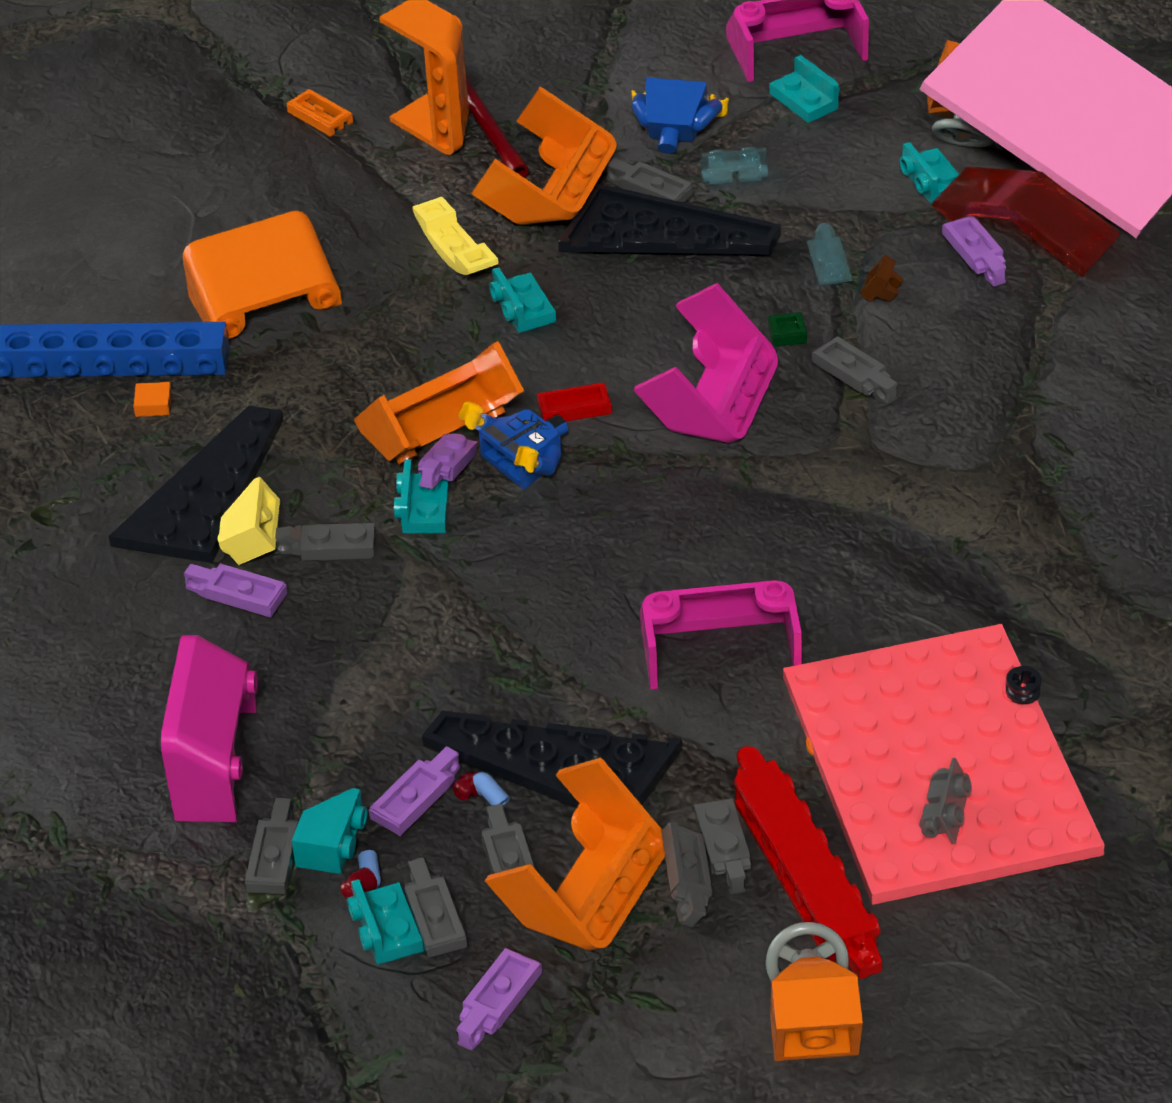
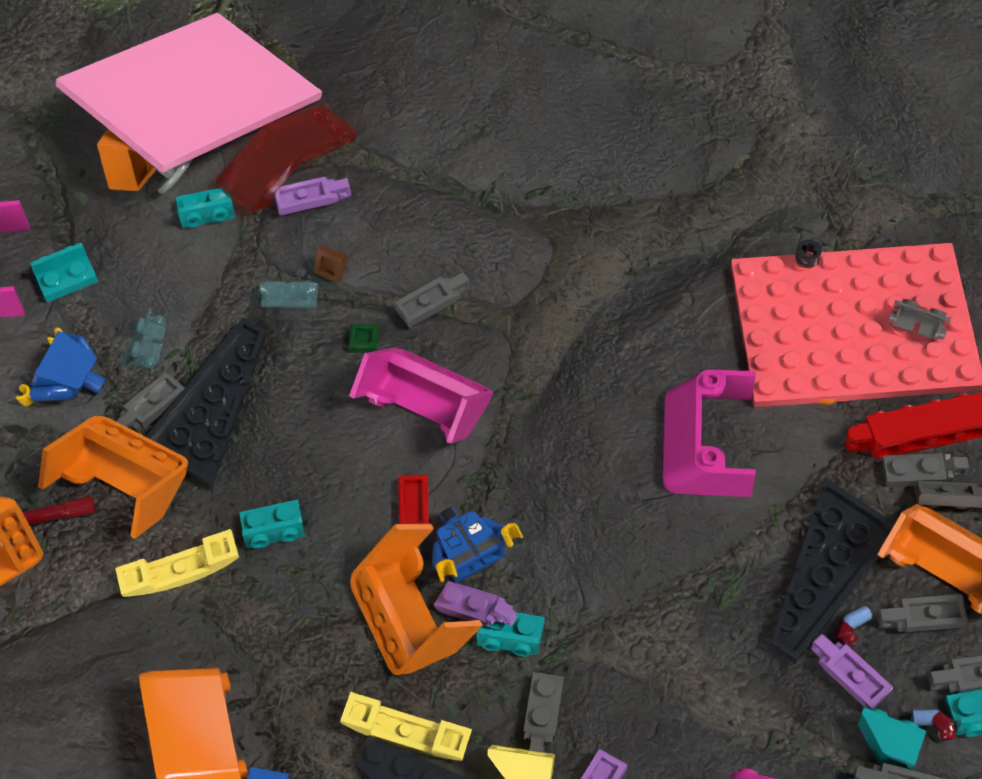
camera: 80 degrees left, 15 degrees up
none -> light yellow slope [340,692,472,761]

